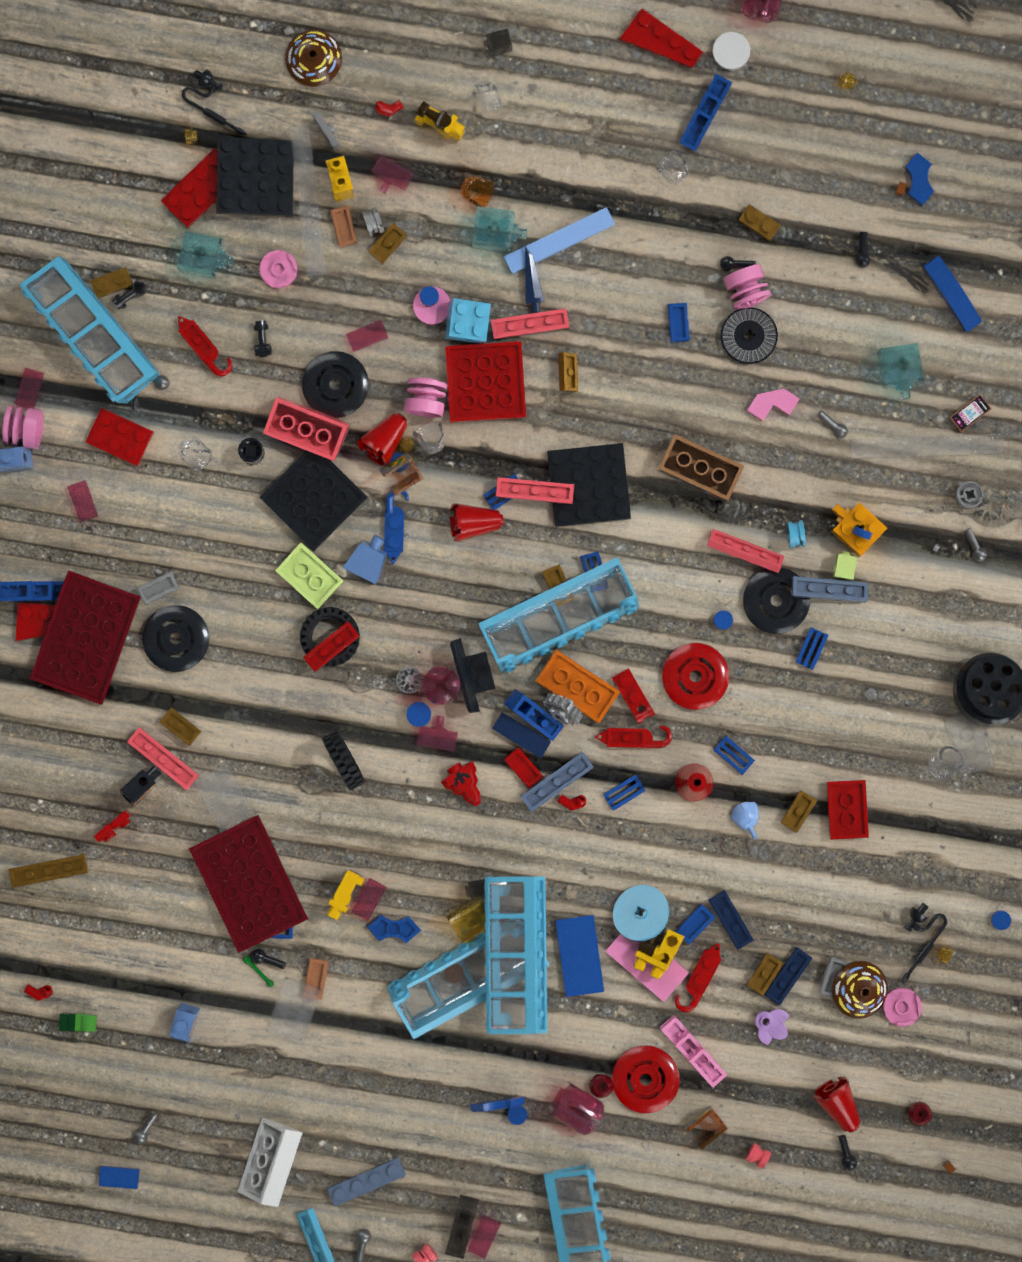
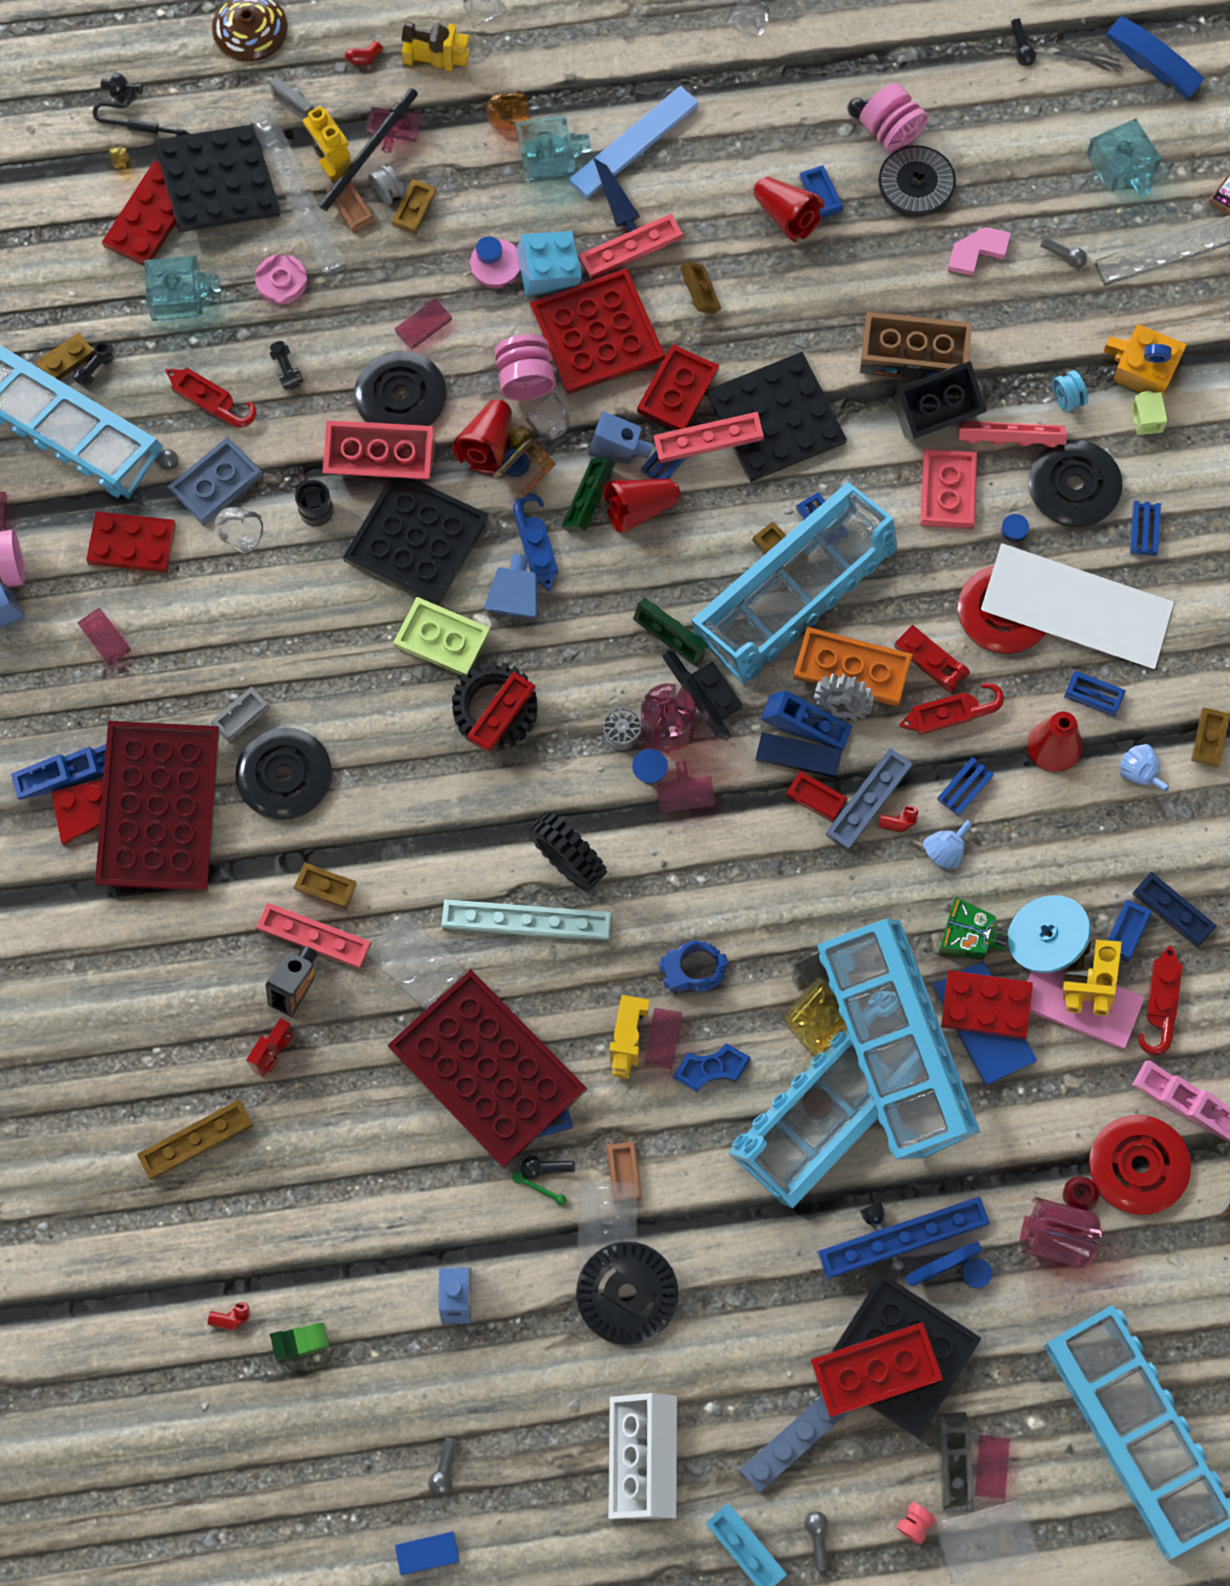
camera: 15 degrees left, 15 degrees down
red rock [441,761,481,807] -> none
pearl gold plate [738,204,781,242] -> none
sand blue plate [791,576,868,603] -> none
none -> sand blue tile [167,437,263,526]
none -> black bar [319,88,418,212]
none -> light aqua tile [441,899,611,942]
none -> dark green plate [561,457,615,532]
none -> black piece [576,1241,679,1345]
none -> medium blue torso [588,411,653,464]
none -> dark green plate [633,597,709,667]
none -> red plate [637,344,720,430]
none -> blue piece [658,940,729,992]
none -> red cone [754,176,825,242]
none -> red plate [810,1322,943,1418]
none -> blue tile [817,1196,990,1280]
none -> black plate [832,1273,982,1440]
none -> black hinge [860,1201,903,1271]
none -> black slope [896,361,987,439]
none -> coral tile [920,449,977,529]
none -> light blue piece [923,820,972,869]
none -> green torso [938,897,1009,960]
none -> red plate [941,970,1033,1040]
none -> white sticker [981,543,1174,669]

